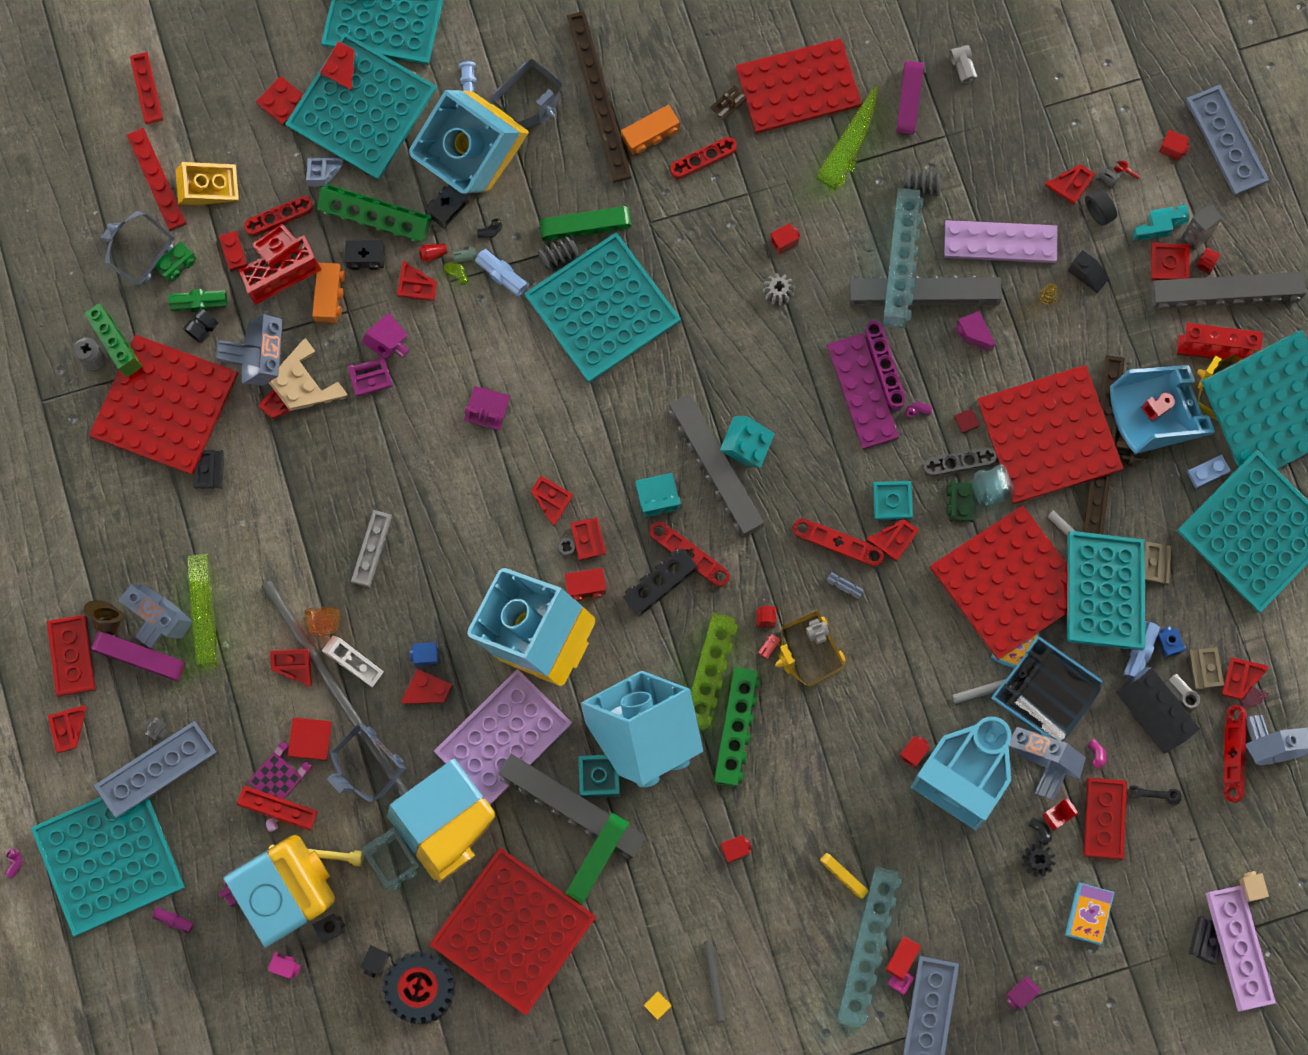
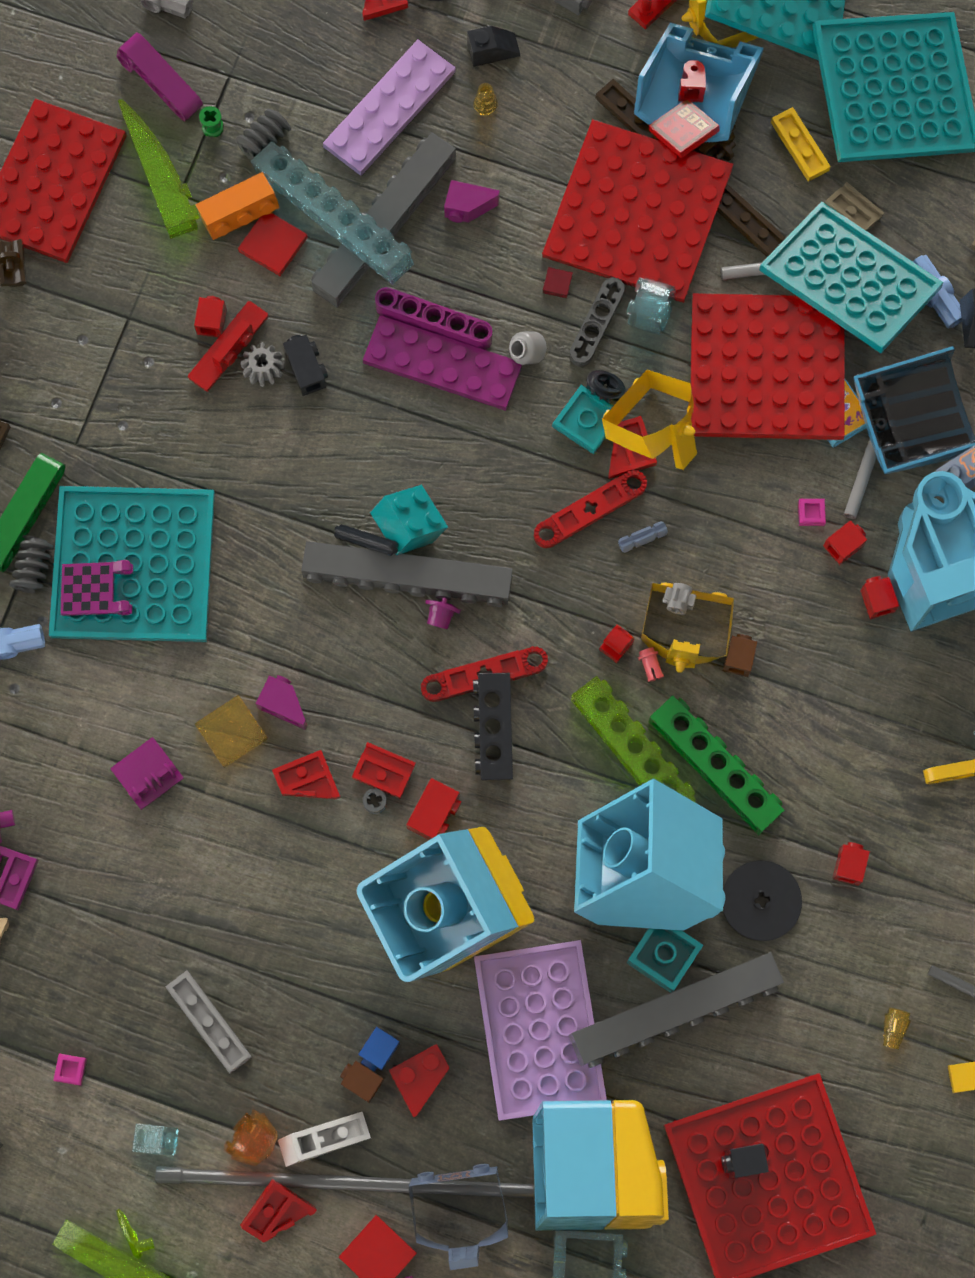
camera: 55 degrees left, 0 degrees up
green beam [565,812,629,904] -> none
teal bracket [636,473,681,518] -> none
red beam [670,137,736,179] -> none
magenta arm [905,402,933,418] -> none
dark green bracket [946,480,974,522] -> none
blue brick [1157,626,1186,659] -> none
light blue plate [1187,455,1231,489] -> none
none -> dark pink tile [53,1054,87,1086]
none -> magenta flag [61,560,133,616]
none -> clear neon green bar [116,1209,155,1259]
none -> clear light blue bracket [132,1124,178,1156]
none -> red bracket [188,301,268,391]
none -> orange brick [195,172,280,240]
none -> clear yellow tile [195,695,268,768]
none -> green bush [199,106,224,137]
none -> red tile [238,213,308,276]
none -> magenta slope [255,675,307,730]
none -> black brick [283,334,328,396]
none -> black axle [334,524,398,556]
none -> reddish brown brick [340,1061,384,1103]
none -> magenta piece [425,597,461,629]
none -> light grey head [509,331,547,365]
none -> black gear [586,370,626,403]
none -> yellow piece [602,370,697,470]
none -> tile [649,99,720,158]
none -> black brick [721,1144,769,1178]
none -> reddish brown brick [723,634,758,677]
none -> black piece [723,860,802,941]
none -> yellow plate [771,107,831,182]
none -> dark pink tile [798,499,826,526]
none -> red brick [823,520,867,565]
none -> clear yellow cone [883,1007,912,1050]

